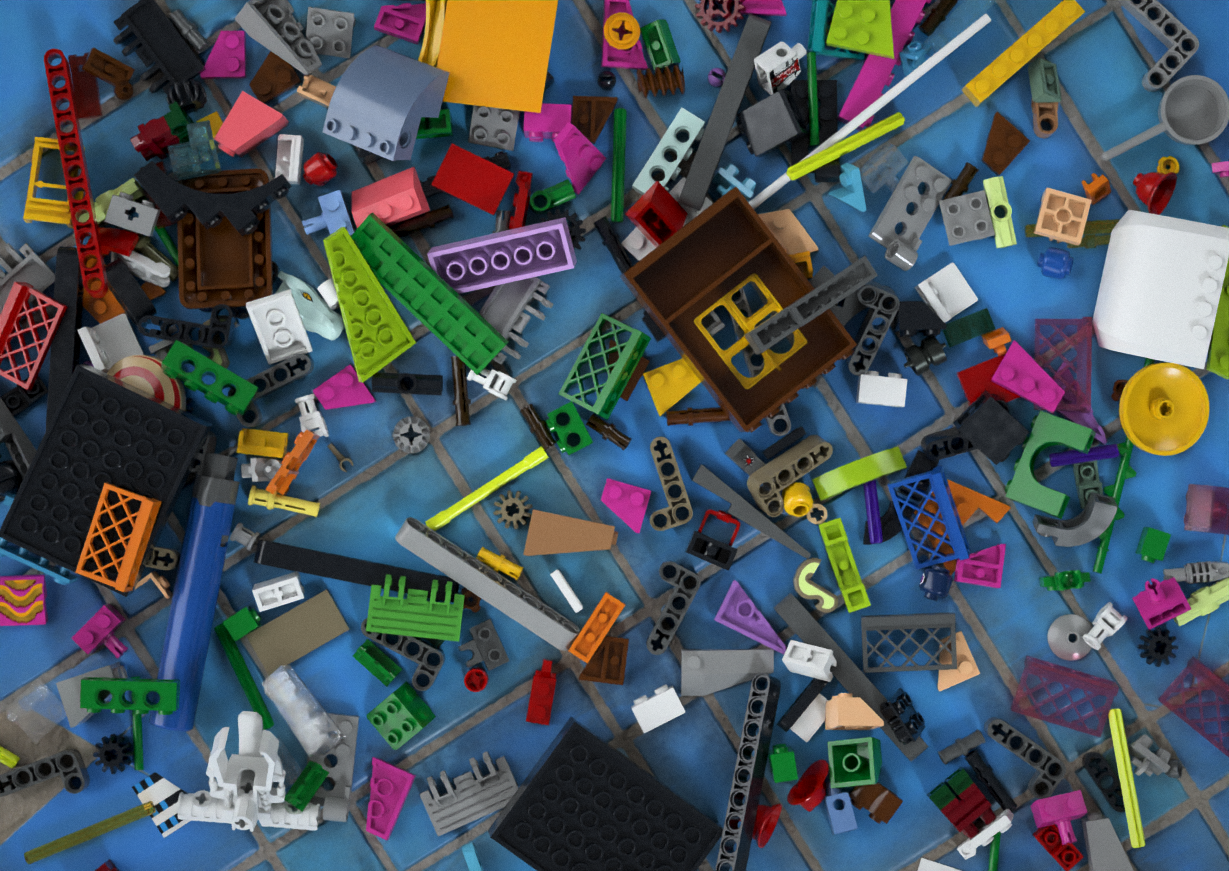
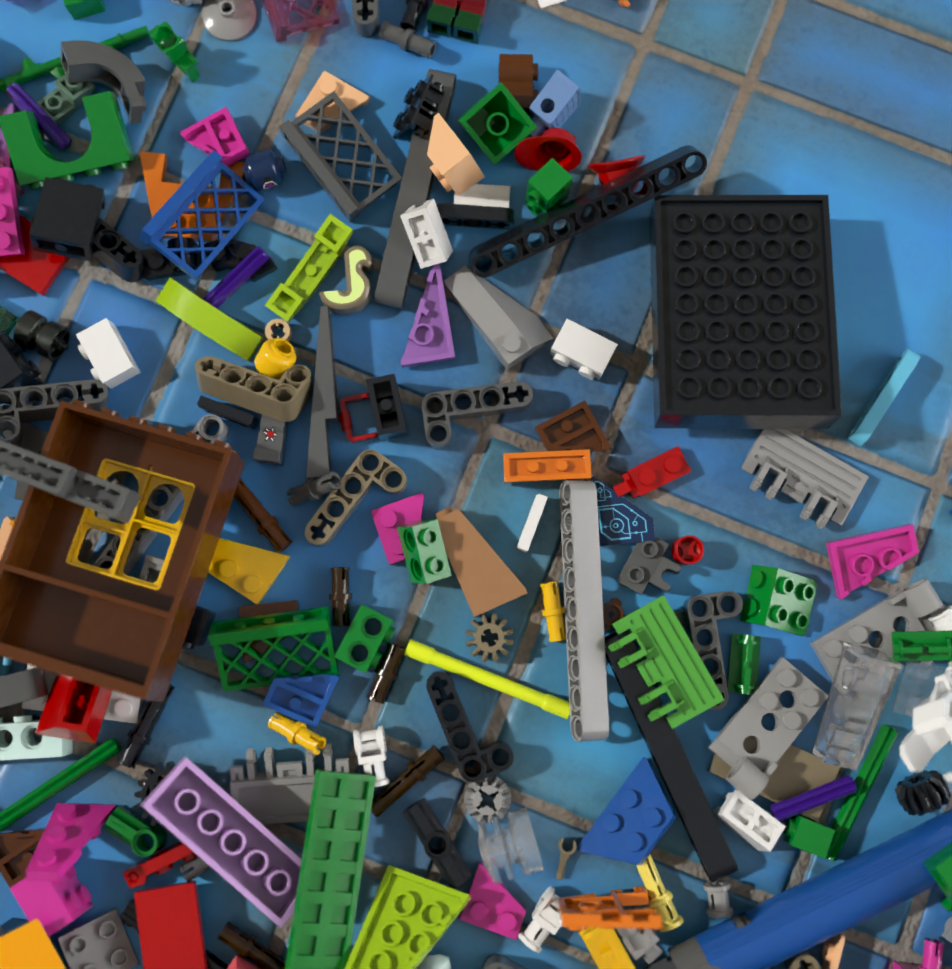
camera: 125 degrees left, 5 degrees down
none -> blue wing [262,673,340,729]
none -> yellow pin [268,712,326,755]
none -> dark grey pin [287,472,342,506]
none -> green brick [397,519,451,584]
none -> black beam [426,670,514,783]
none -> clear wheel [478,807,544,885]
none -> blue wing [576,757,676,866]
none -> dark blue sticker [590,476,656,546]
none -> light grey hinge [708,657,829,800]
none -> dark purple axle [770,776,857,821]
none -> black gear [895,770,951,816]

